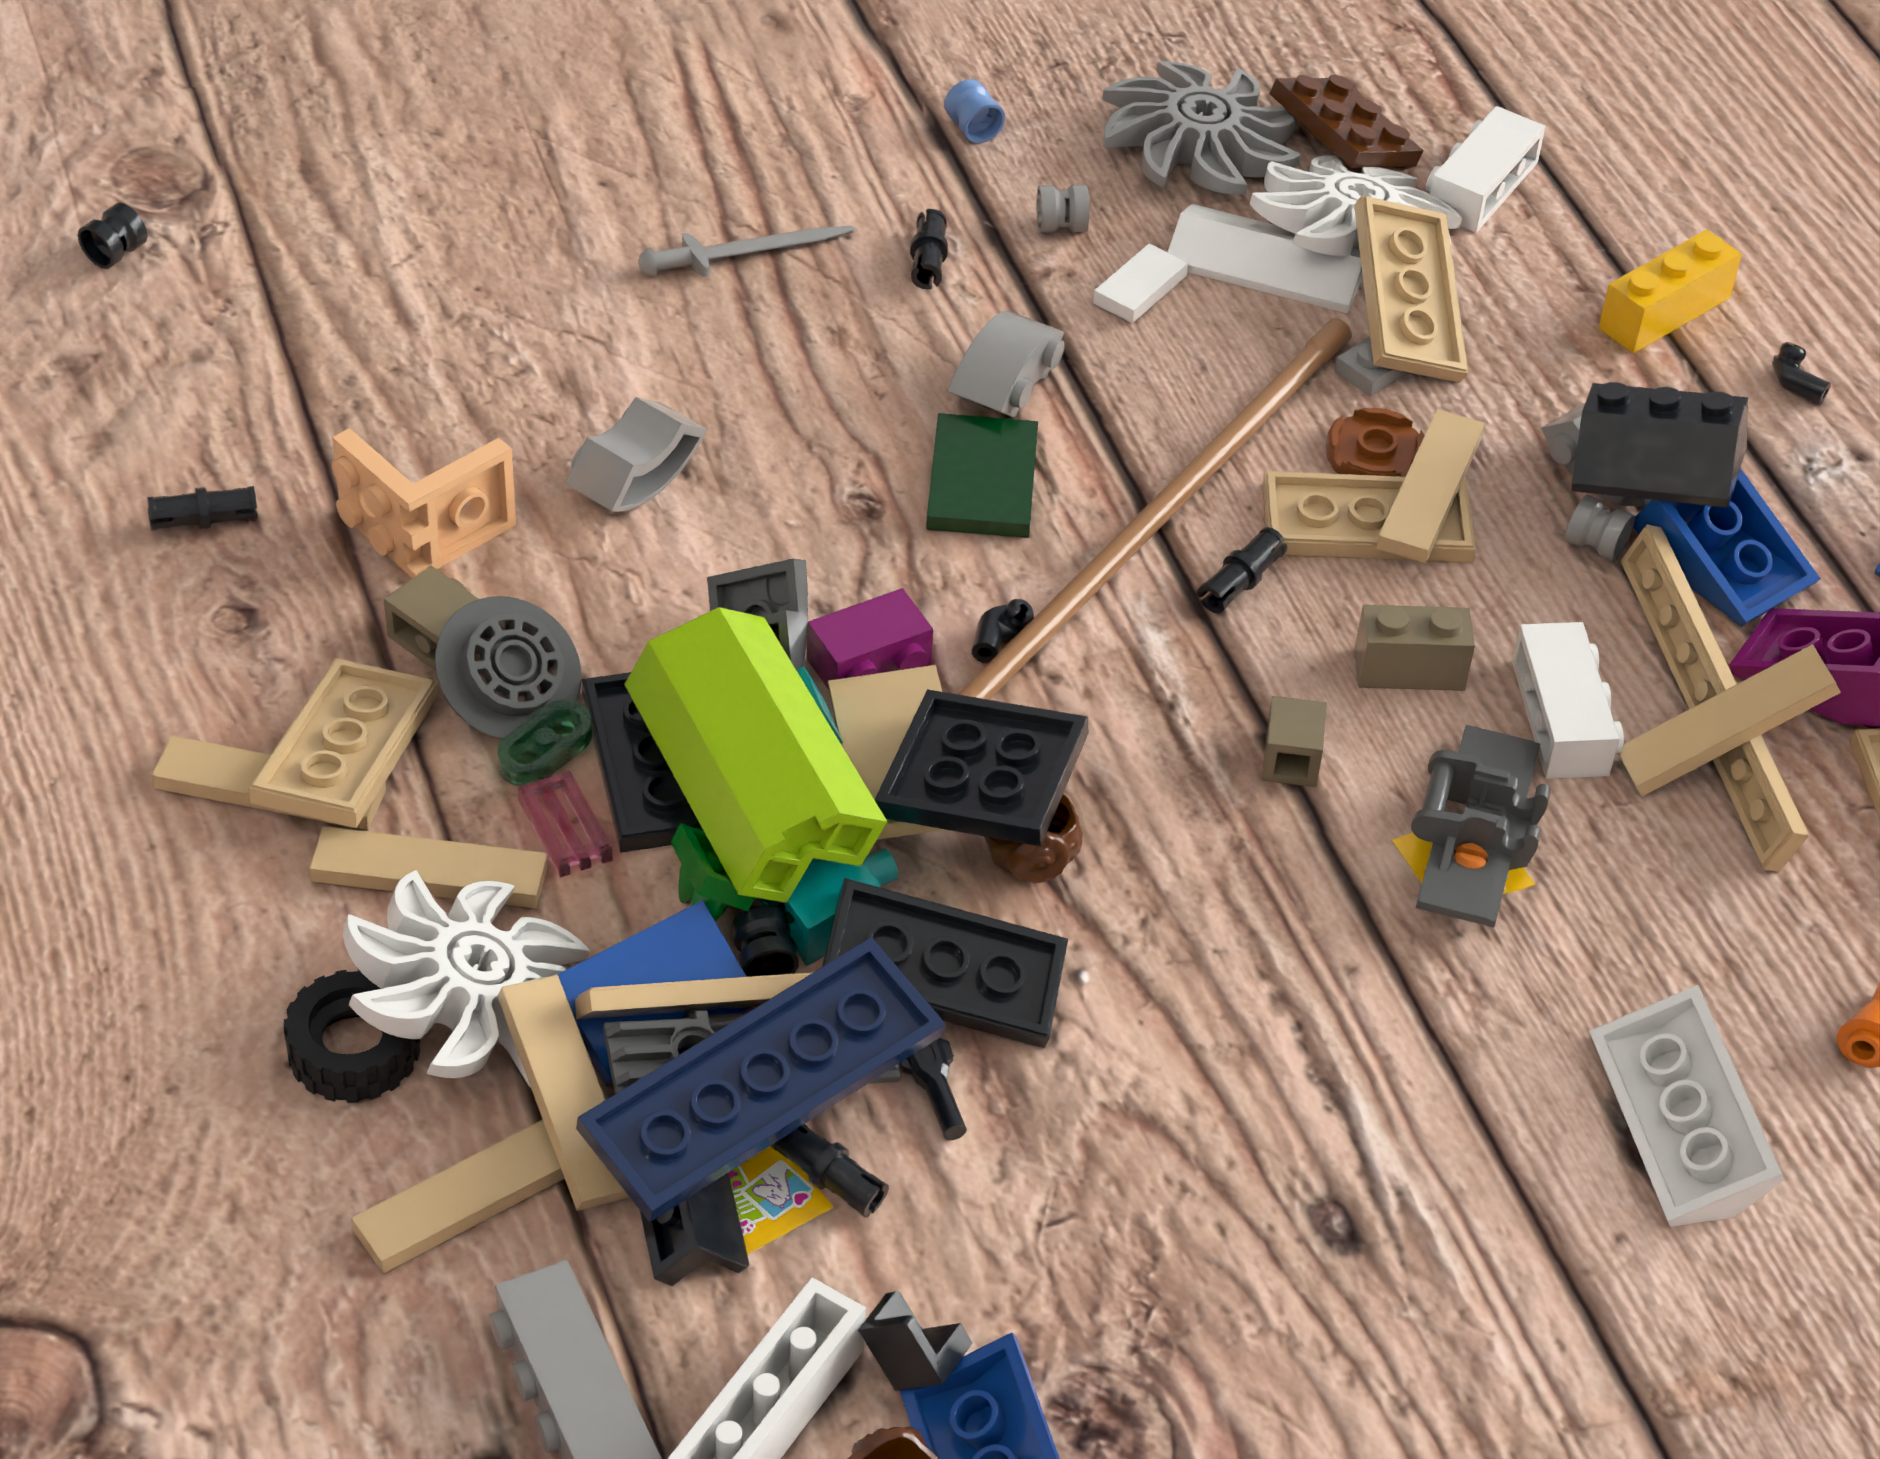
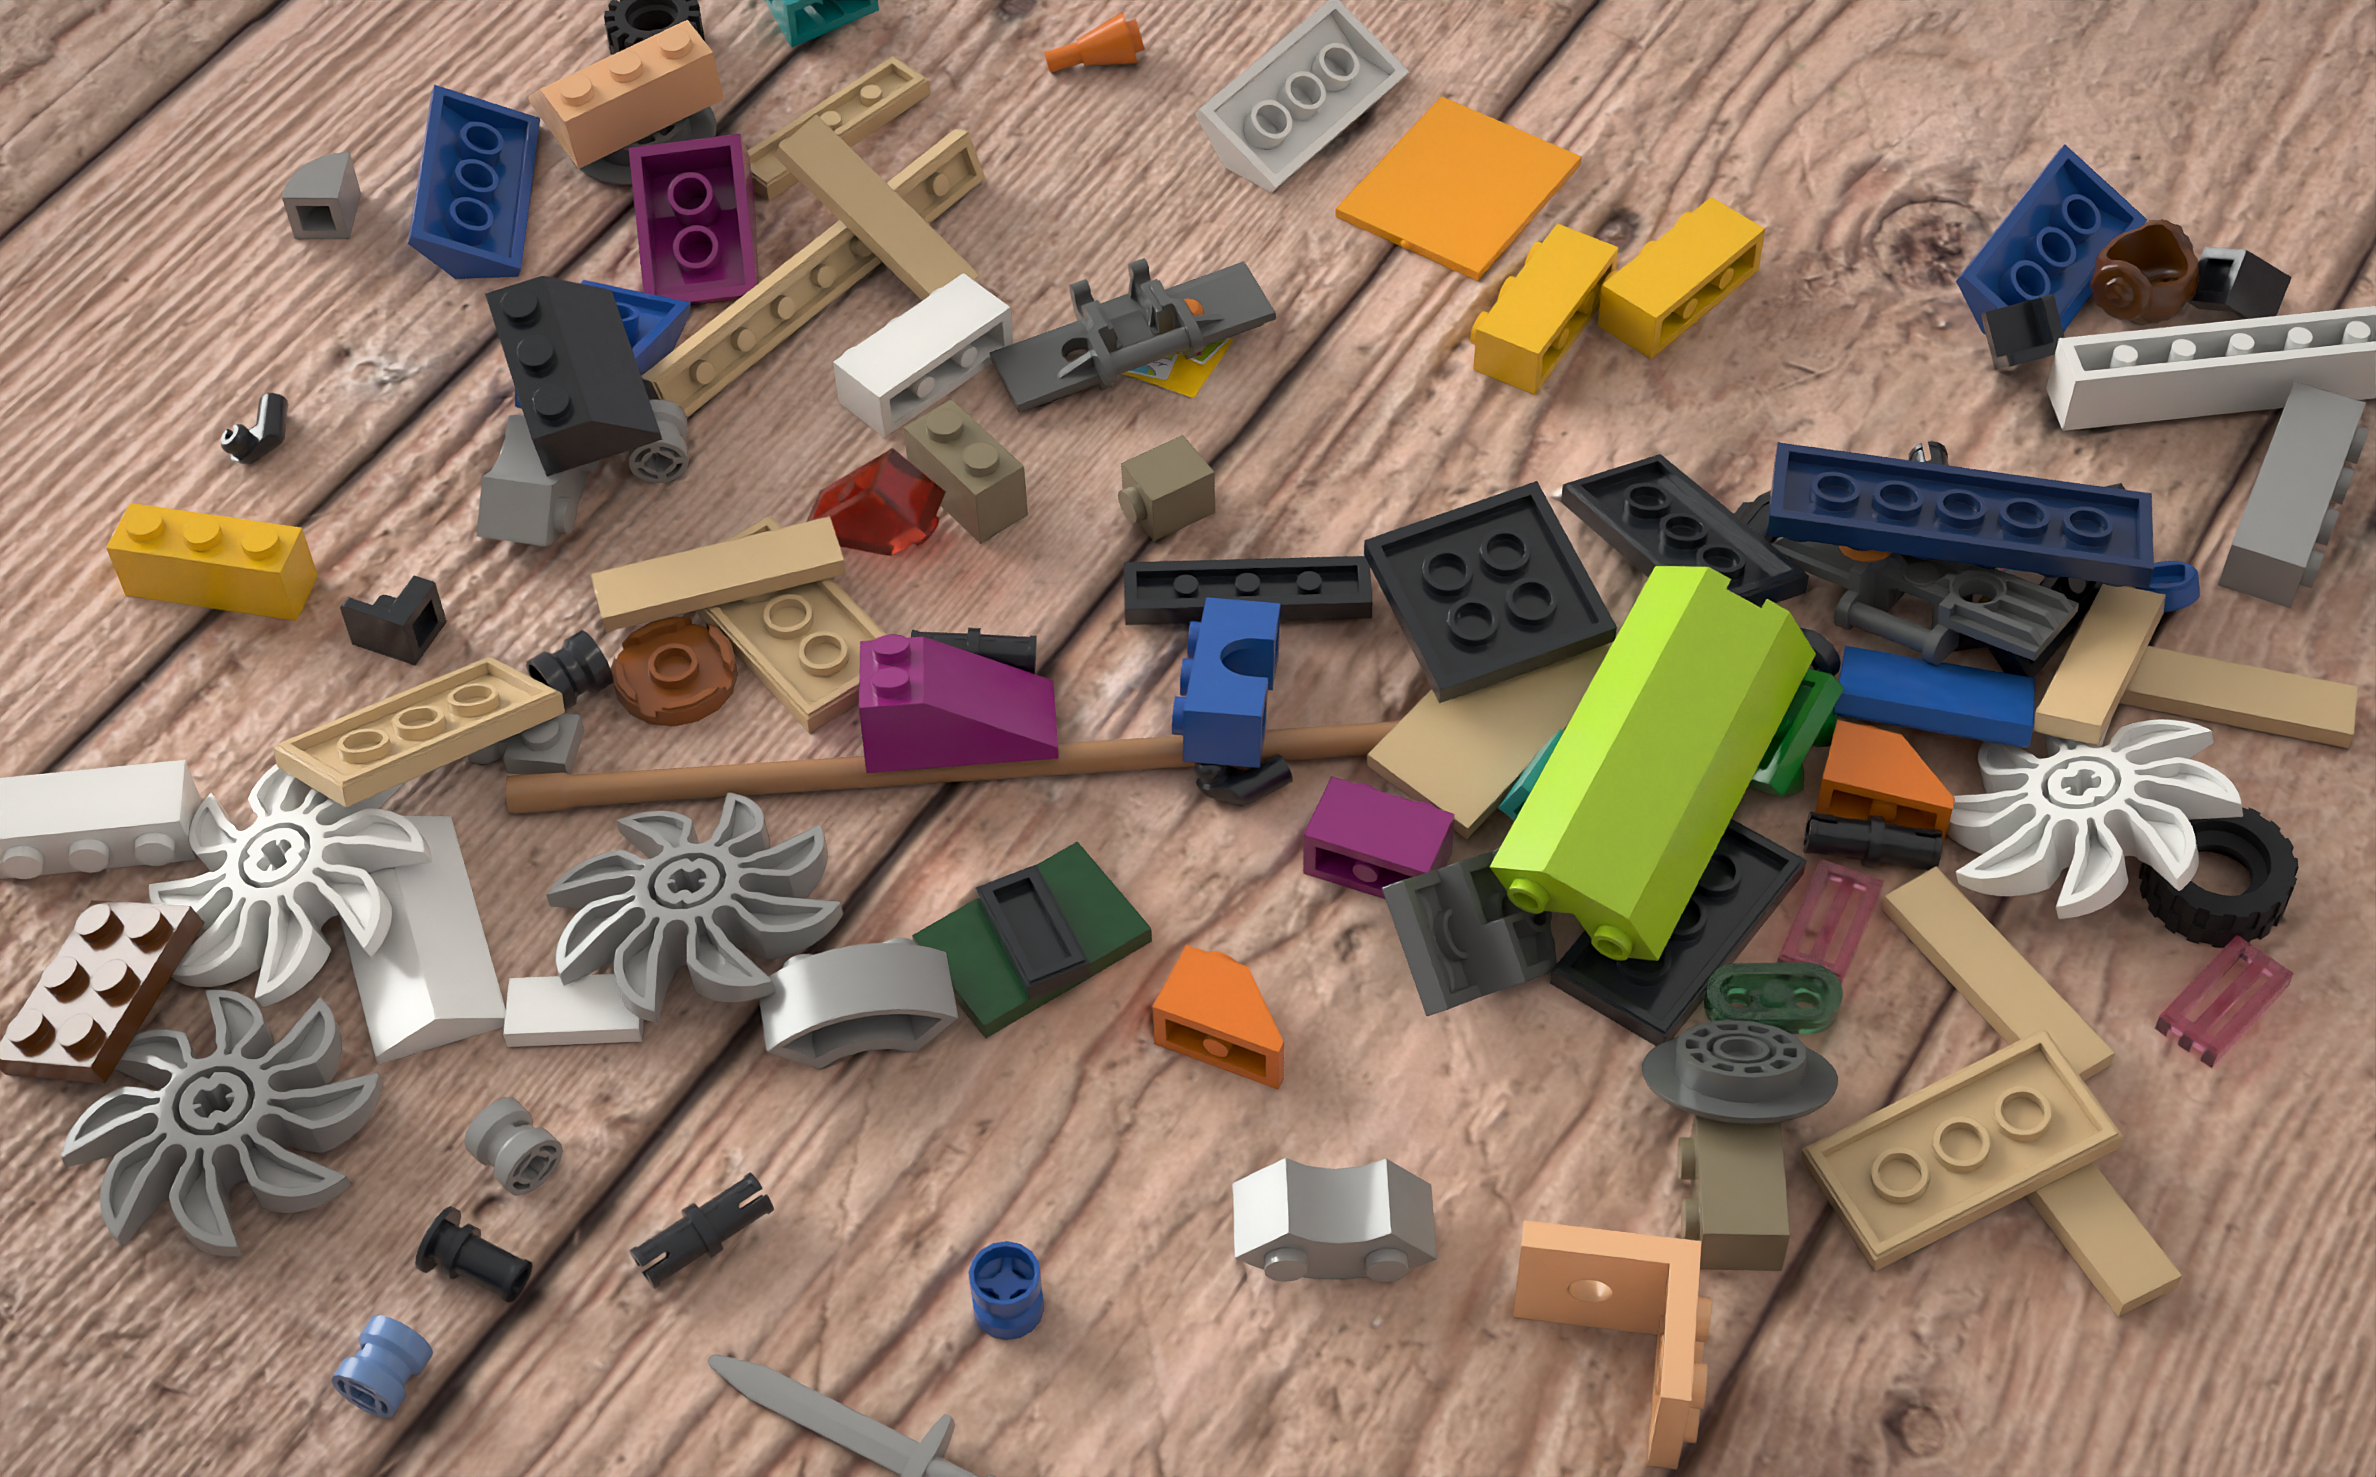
camera: 125 degrees left, 5 degrees up
tan tile [575,972,813,1019] -> none
none -> black panel [340,575,447,666]
none -> black pin [415,1206,533,1303]
none -> black wheel [526,630,613,710]
none -> light grey piece [546,792,843,1023]
none -> clear red slope [806,448,946,556]
none -> magenta slope [859,634,1059,773]
none -> blue wheel [968,1241,1044,1340]
none -> black tile [975,865,1091,1000]
none -> black plate [1124,556,1373,625]
none -> orange slope [1152,944,1284,1089]
none -> blue arch [1172,597,1281,768]
none -> light orange piece [1335,96,1582,281]
none -> yellow brick [1470,223,1619,395]
none -> yellow brick [1598,197,1765,359]
none -> black pin [1803,811,1943,871]
none -> orange slope [1815,720,1955,848]
none -> blue tile [2135,561,2200,612]
none -> clear pink tile [2154,935,2294,1068]

